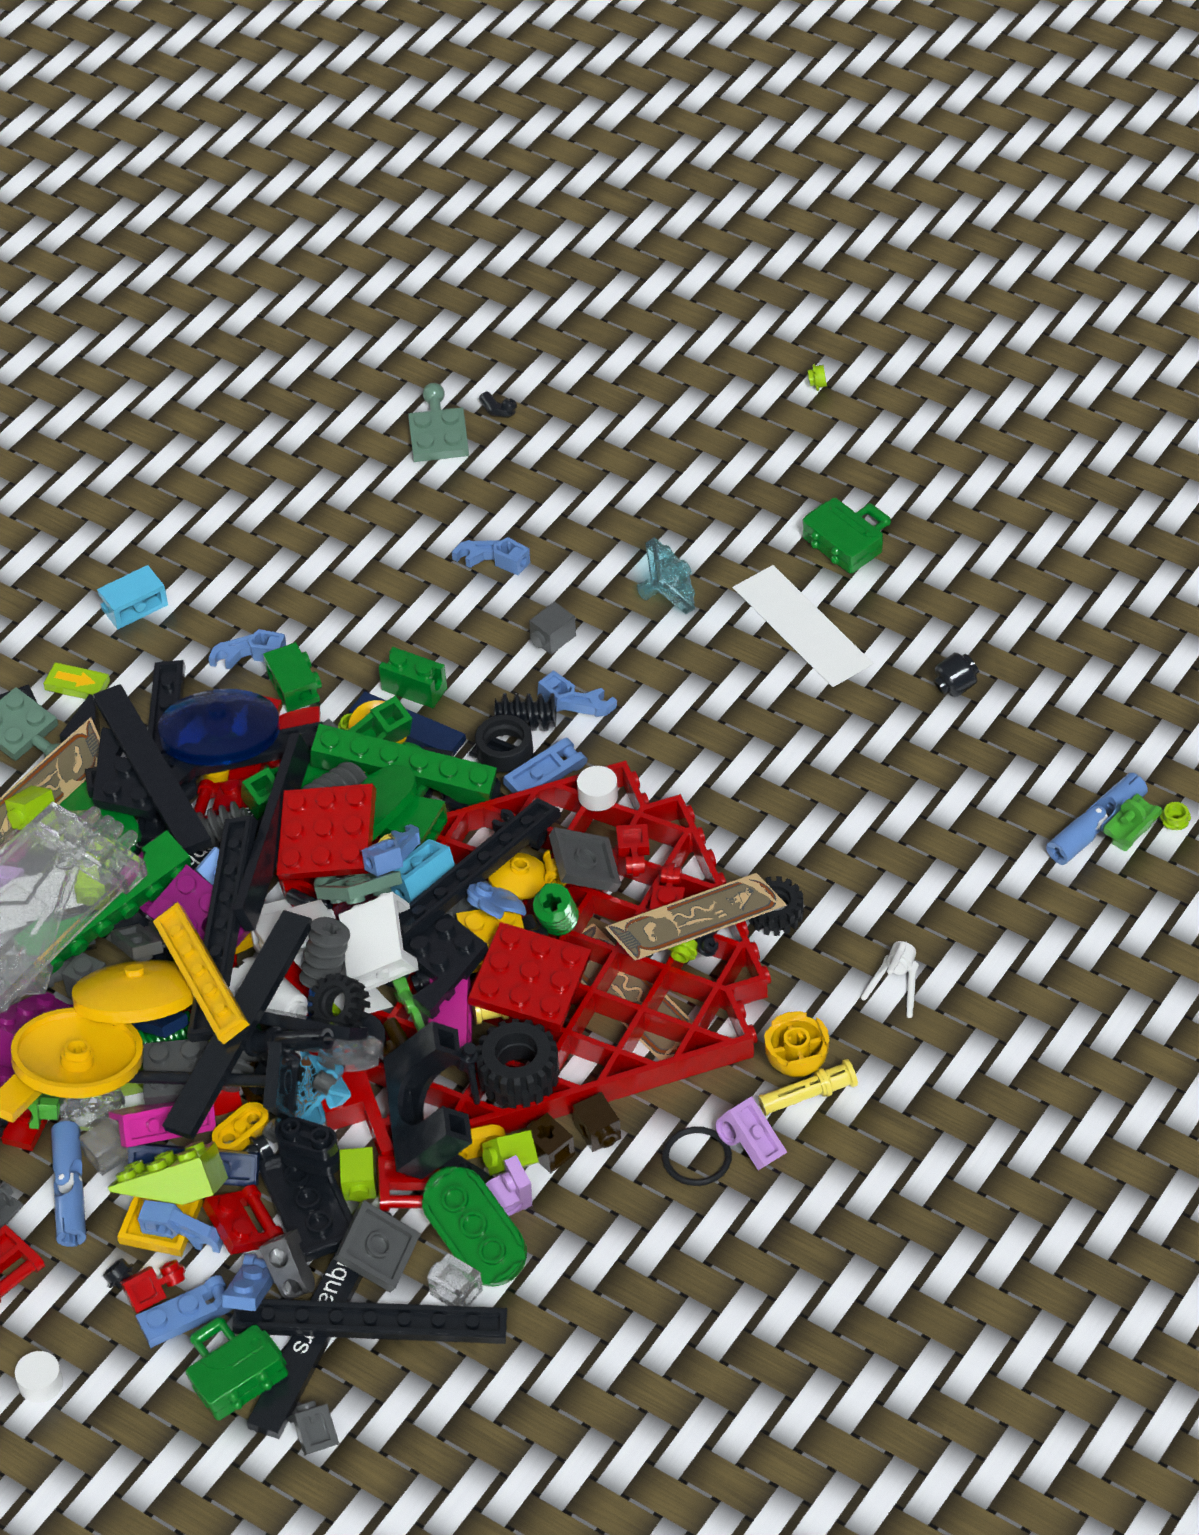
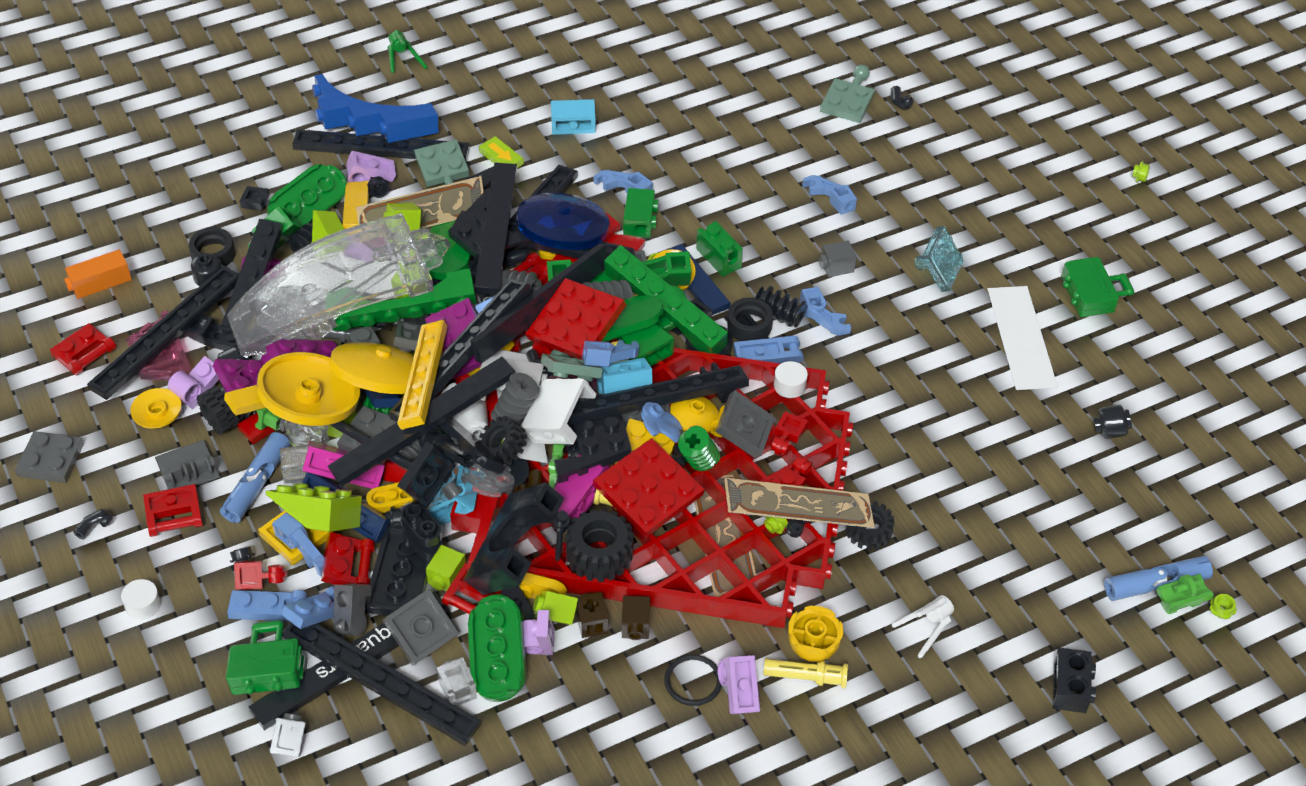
camera: 25 degrees right, 0 degrees up
none -> black brick [1052,647,1096,713]

